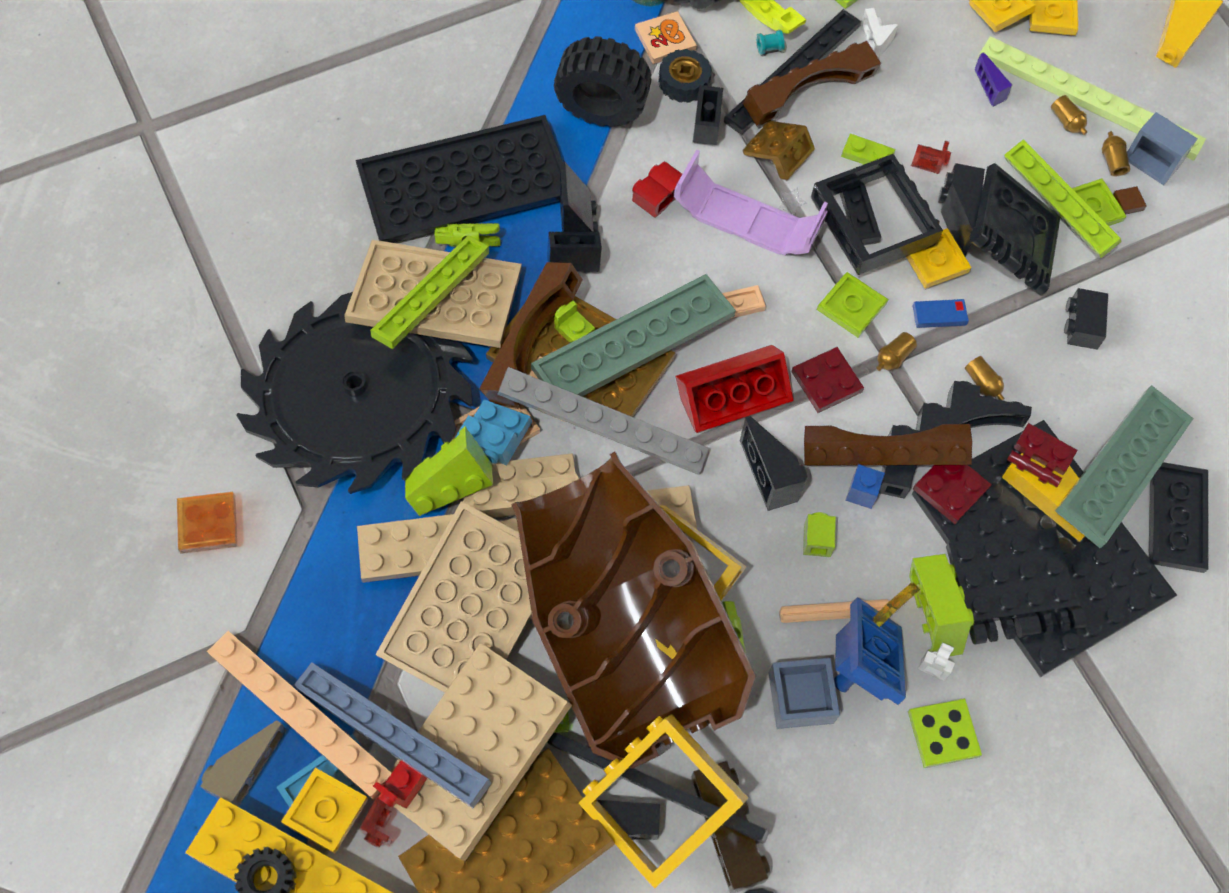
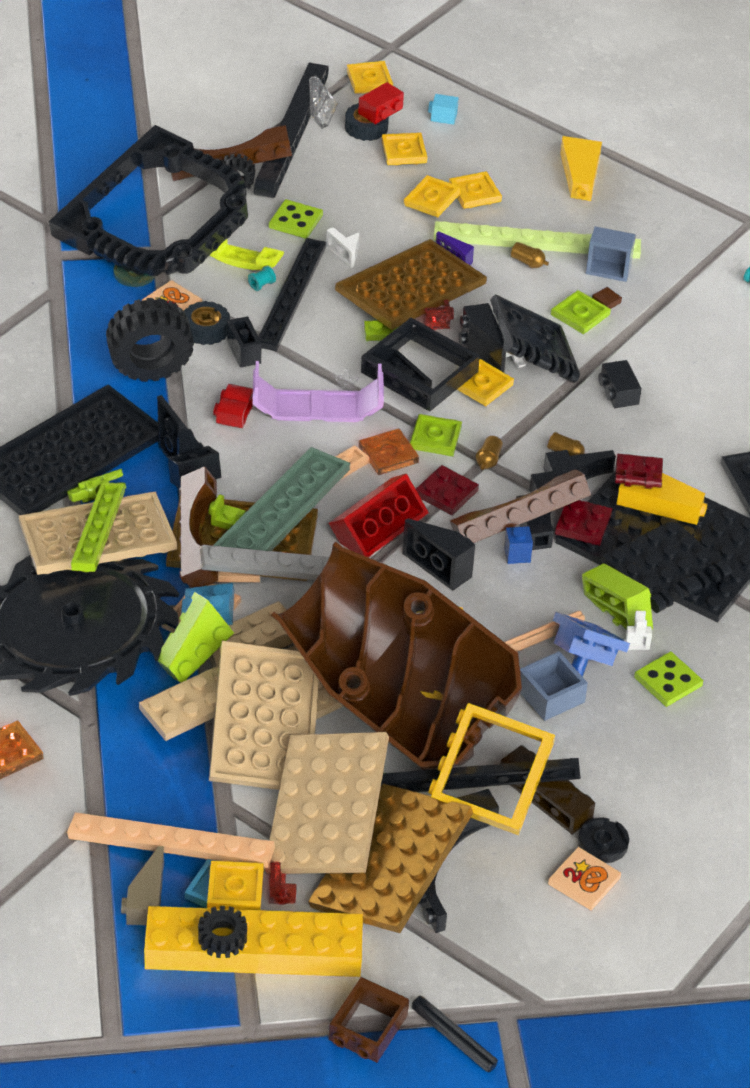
camera: 25 degrees left, 20 degrees down
sand blue plate [293,663,491,809] -> none
red bracket [373,761,428,809] -> none
pearl gold bracket [742,121,815,180] -> none
reddish brown arch [743,41,882,126] -> none
lime brick [803,512,836,557] -> none
clear yellow tile [873,582,921,628] -> none
blue tile [912,299,969,328] -> none
lime plate [1004,139,1122,258] -> none
sand green plate [1055,385,1194,548] -> none
pearl gold piece [1101,131,1131,176] -> none
none -> pearl gold plate [335,239,487,330]
none -> clear orange plate [359,428,419,475]

